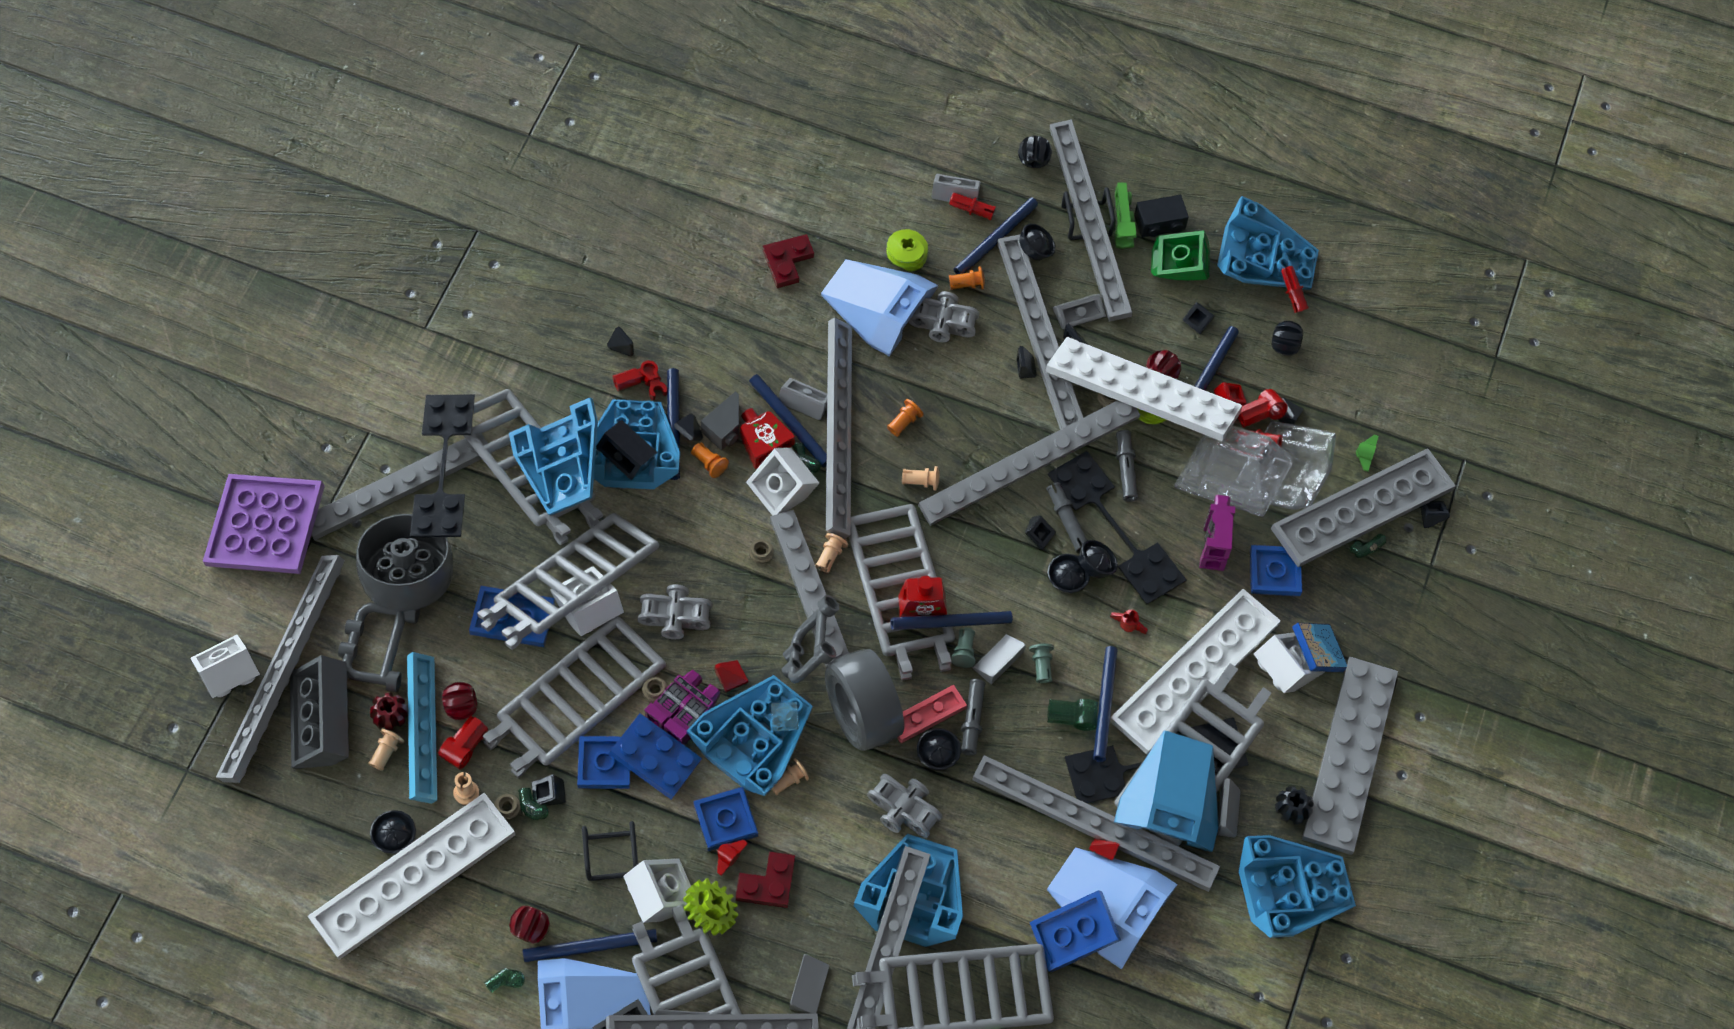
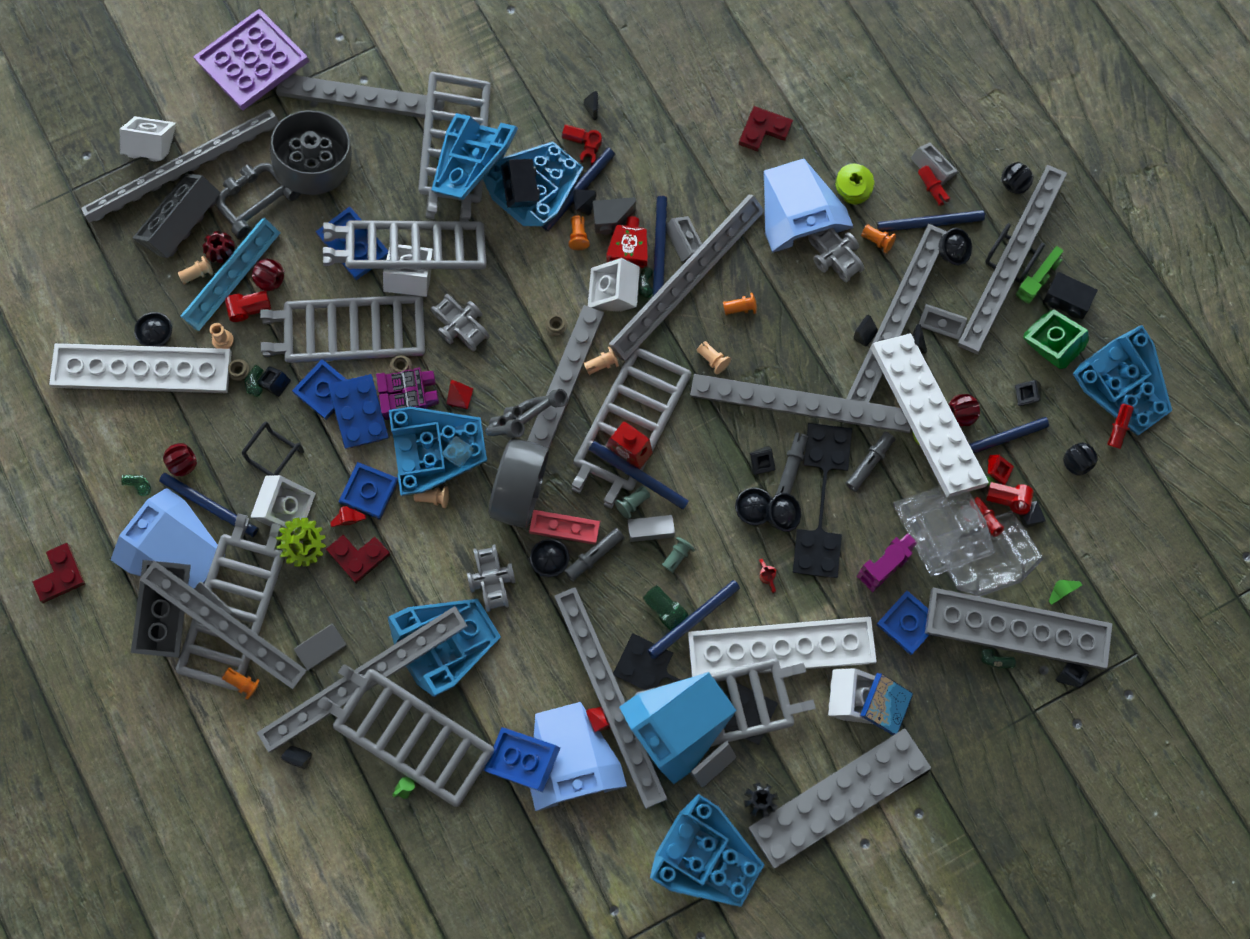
camera: 45 degrees right, 10 degrees up
black hinge [410,394,475,537] -> none

